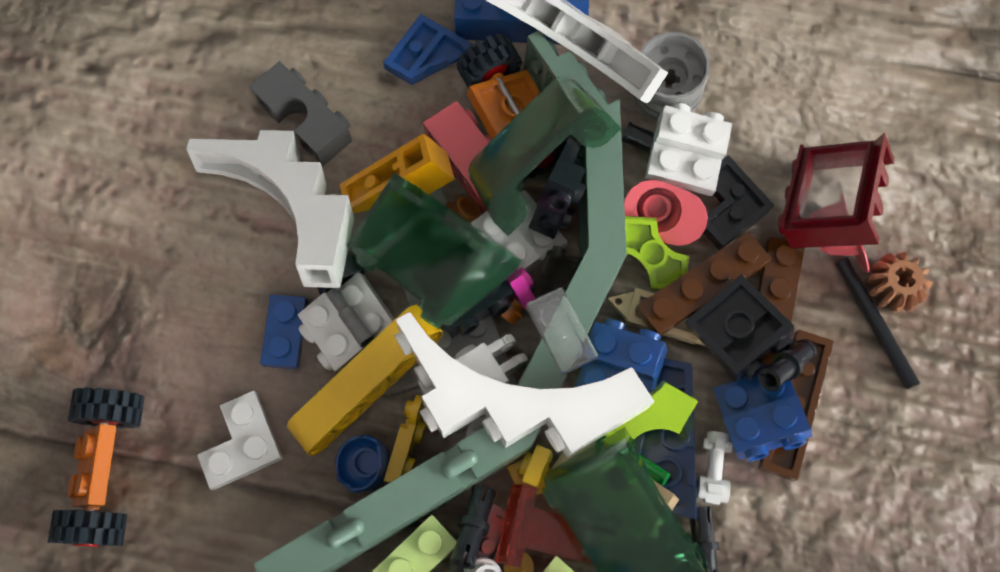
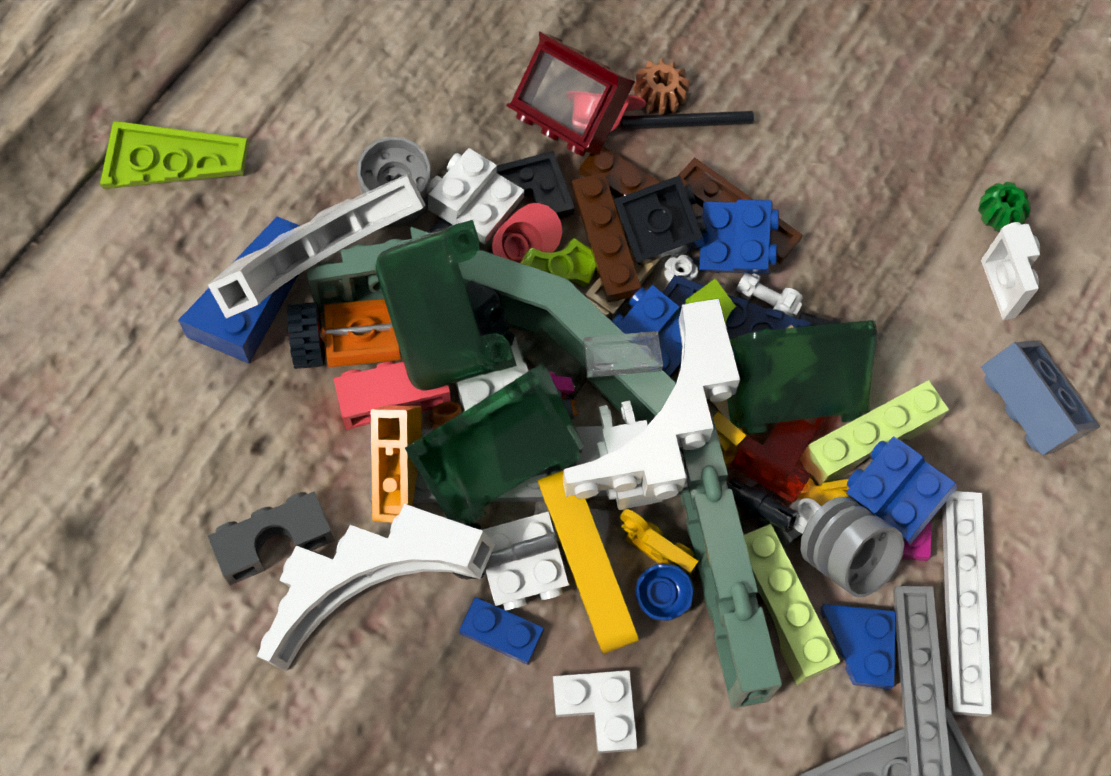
camera: 75 degrees left, 5 degrees down
blue wing [383,14,473,85] -> none
black pin [758,339,817,392] -> none
none -> white plate [664,255,698,282]

